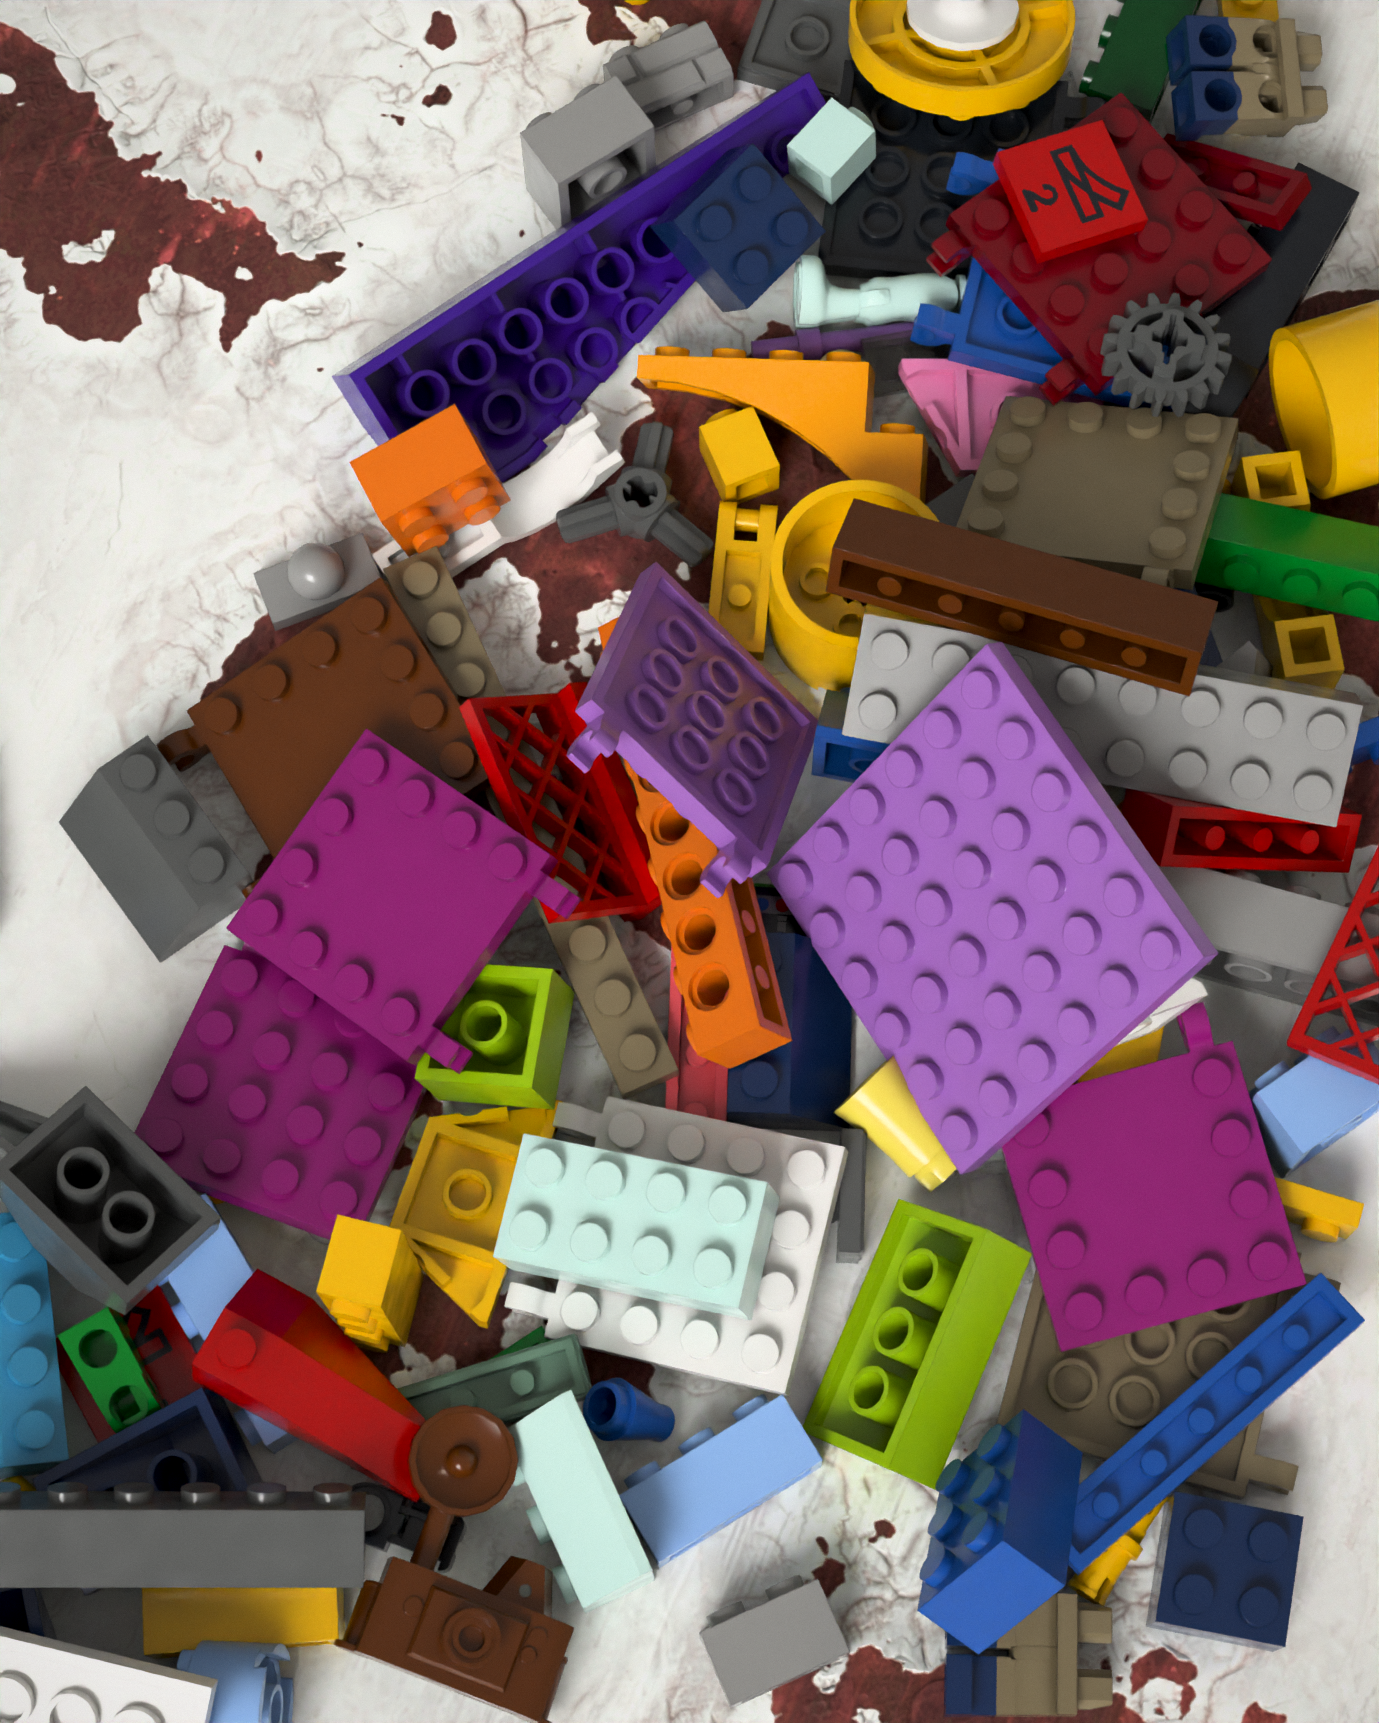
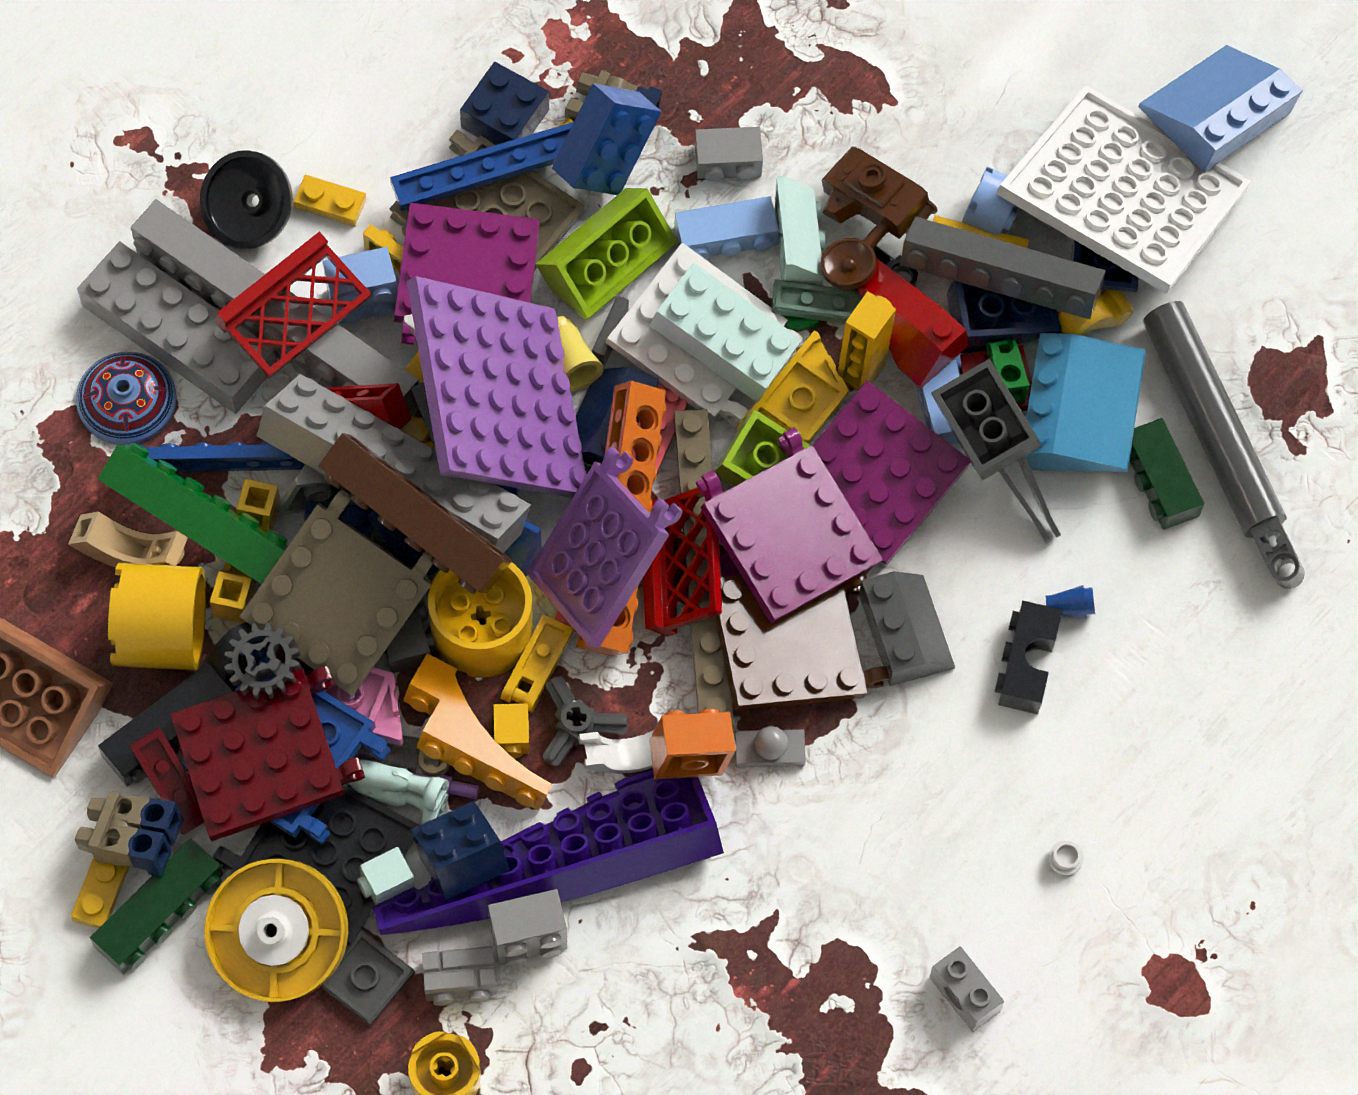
camera: 165 degrees left, 5 degrees down
blue cone [583,1378,675,1442] -> none
red tile [992,120,1148,264] -> none

